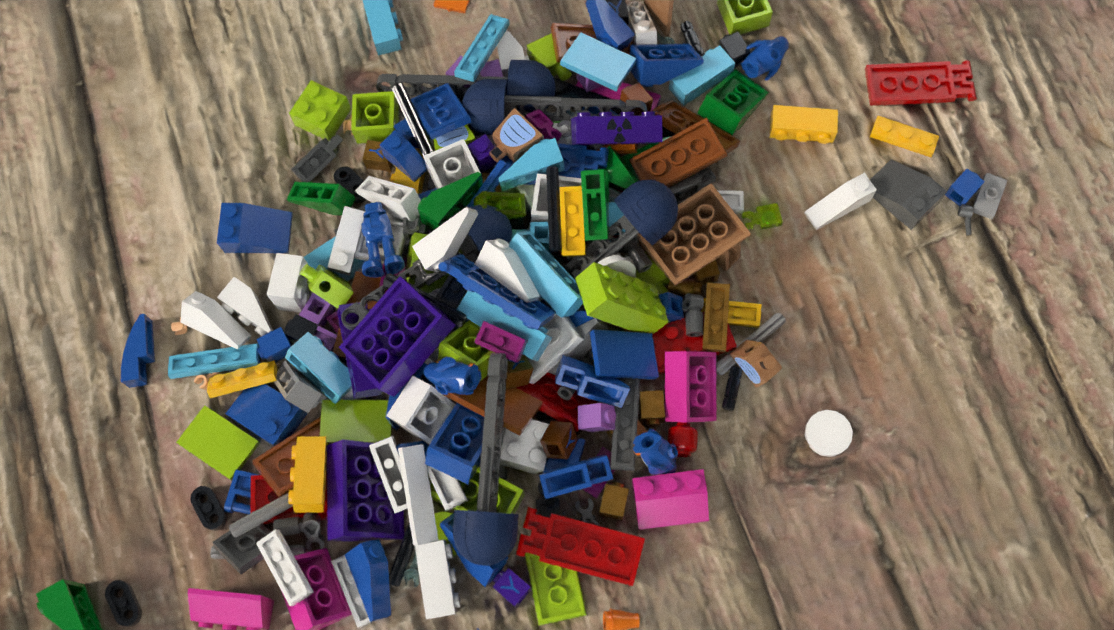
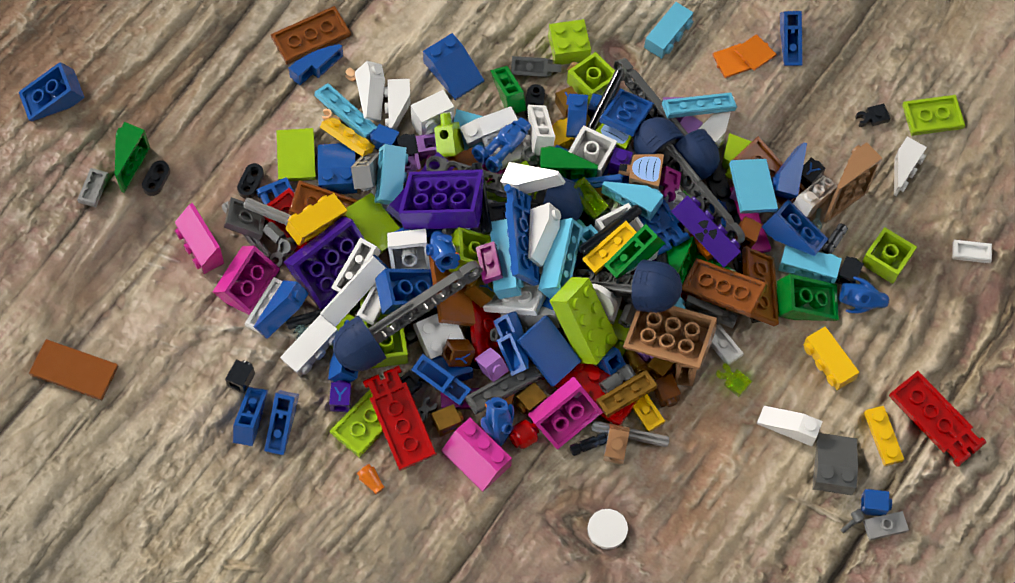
camera: 45 degrees right, 5 degrees down
white tile [256,529,313,606] -> none
none -> dark orange tile [270,6,351,65]
none -> reddish brown brick [654,374,681,408]

